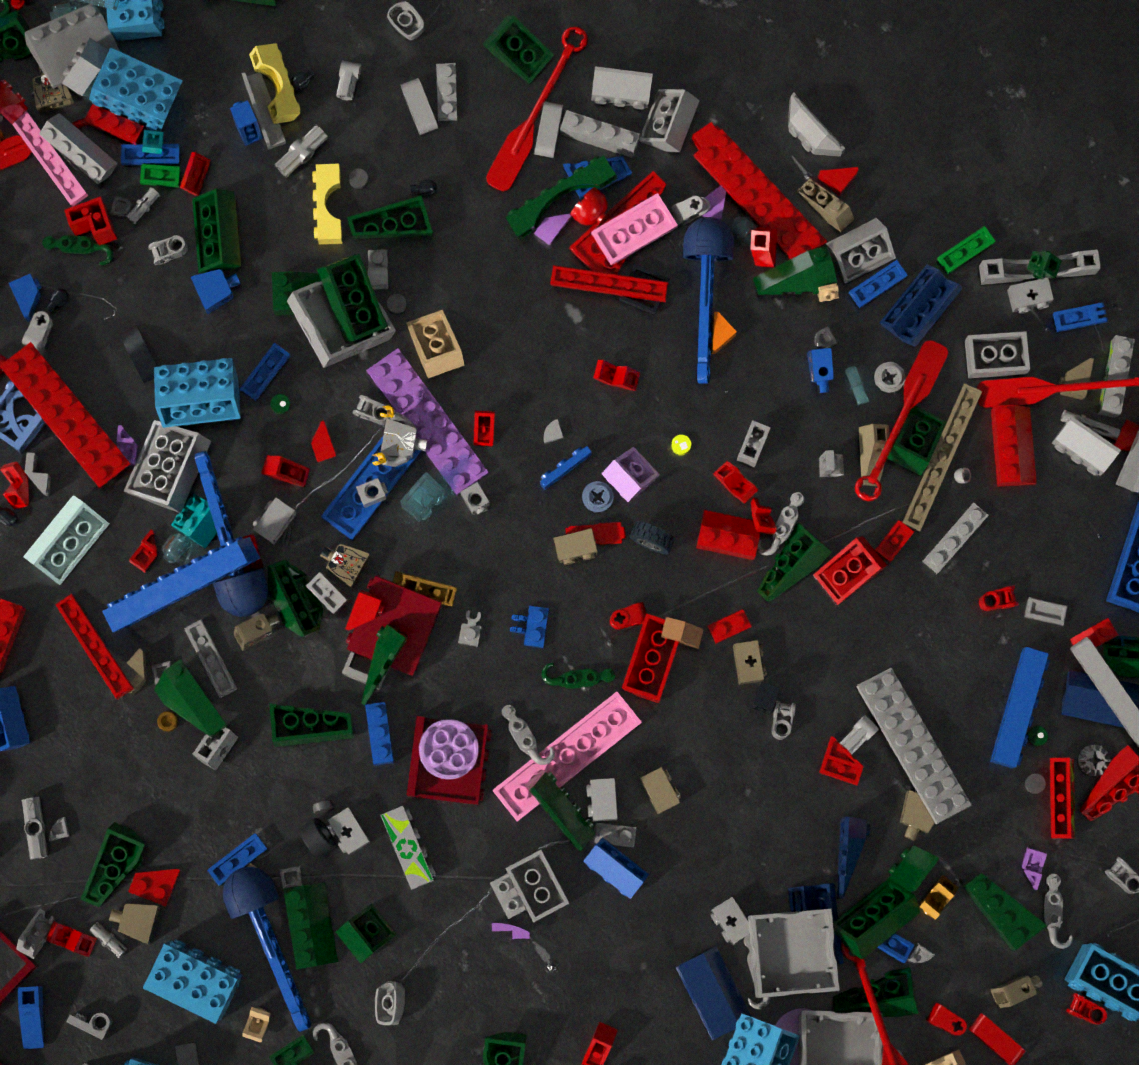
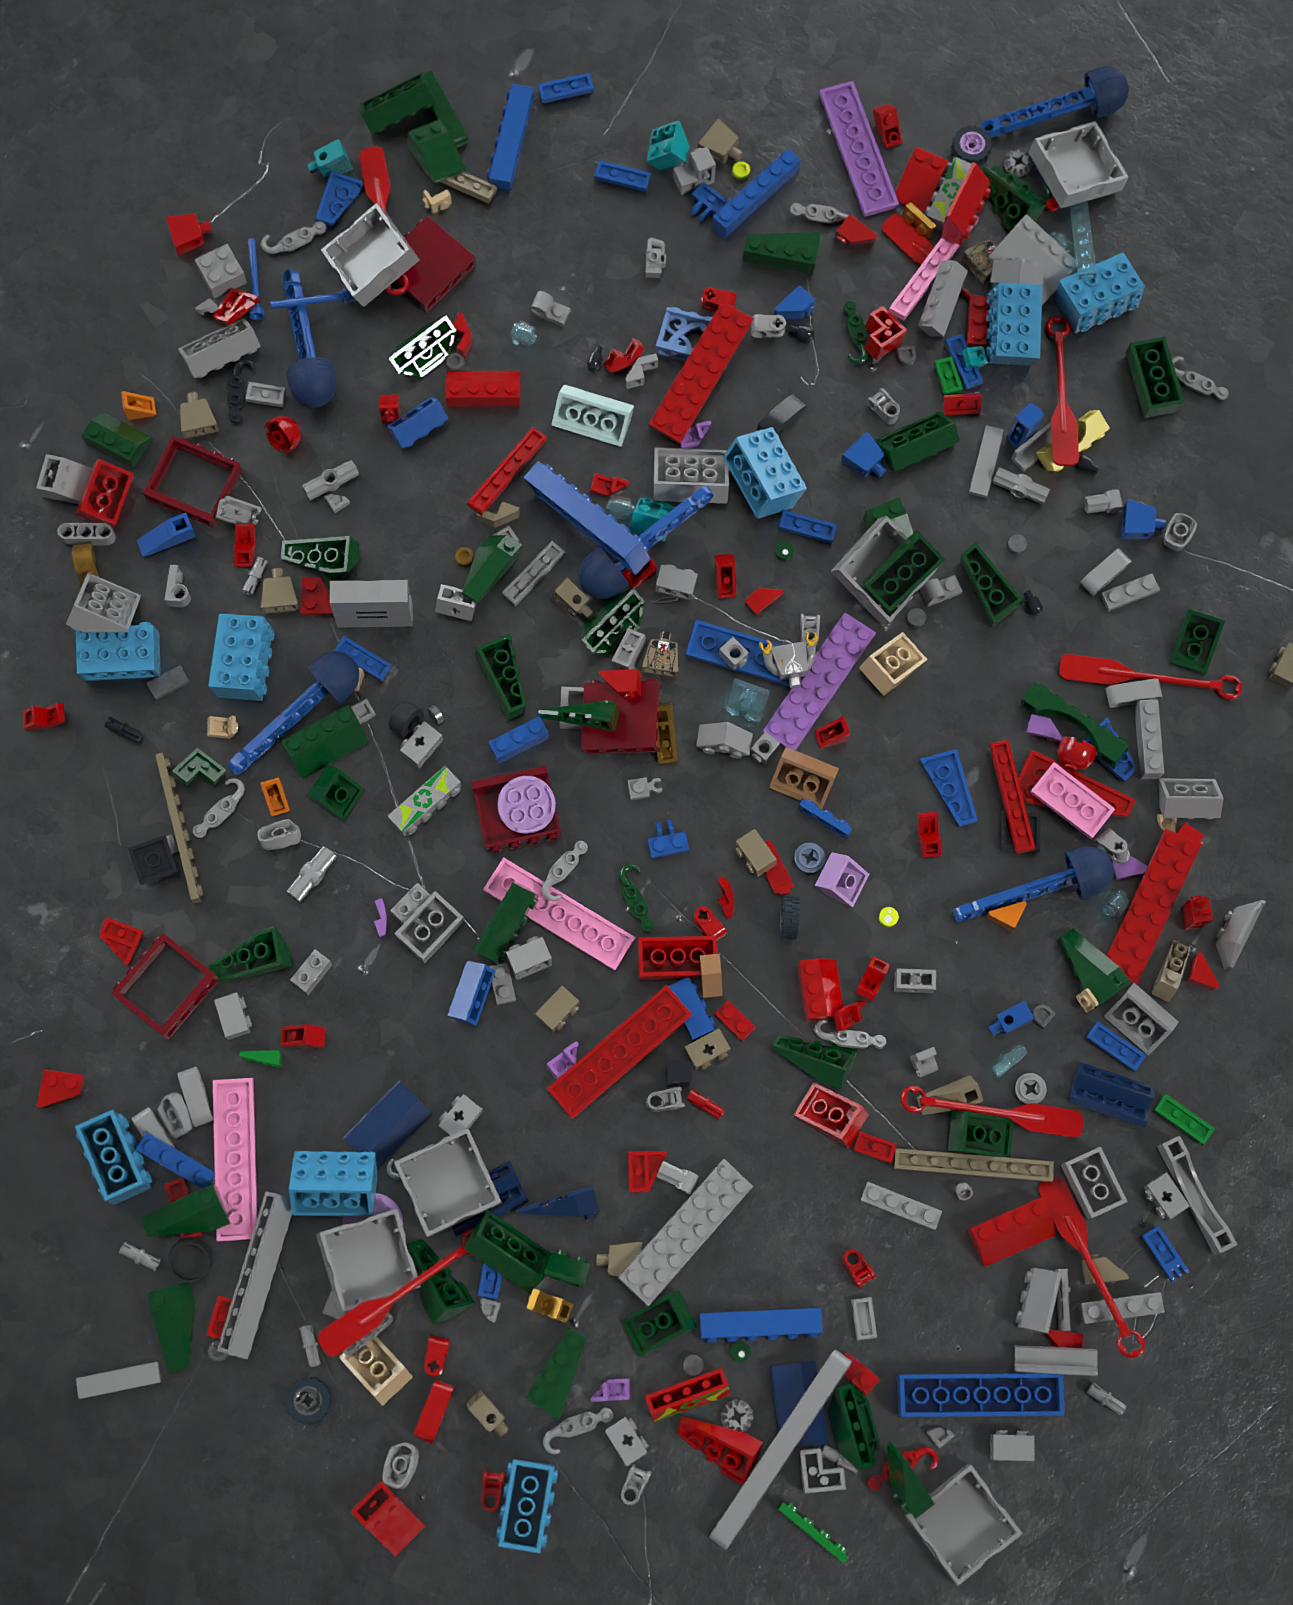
camera: 70 degrees right, 5 degrees down
light grey pin [126,187,160,224] -> none
light yellow arch [312,164,342,245] -> none
light grey tile [544,419,563,444] -> none
light grey slope [591,66,653,109] -> none
red slope [751,227,777,267] -> none
dark green brick [1027,250,1062,280] -> none
none -> orange slope [260,777,290,817]
none -> light grey piece [287,846,337,902]
none -> light grey brick [290,950,332,995]
none -> light grey tile [330,580,413,628]
none -> medium lavender slope [545,1041,578,1080]
none -> red plate [547,985,693,1119]
none -> light grey brick [605,1417,649,1466]
none -> dark green slope [621,1291,697,1357]
none -> blue brick [668,977,715,1042]
none -> red axle [686,1089,725,1119]
none -> light grey brick [696,722,753,759]
none -> red slope [717,876,734,919]
none -> medium nougat slope [769,747,839,809]
none -> blue wing [920,749,978,827]
none -> light grey tile [968,425,1004,498]
none -> red piece [1045,316,1079,466]
none -> blue torso [1121,500,1166,539]
none -> tan tile [1157,814,1177,833]
none -> red hinge [1180,895,1213,930]

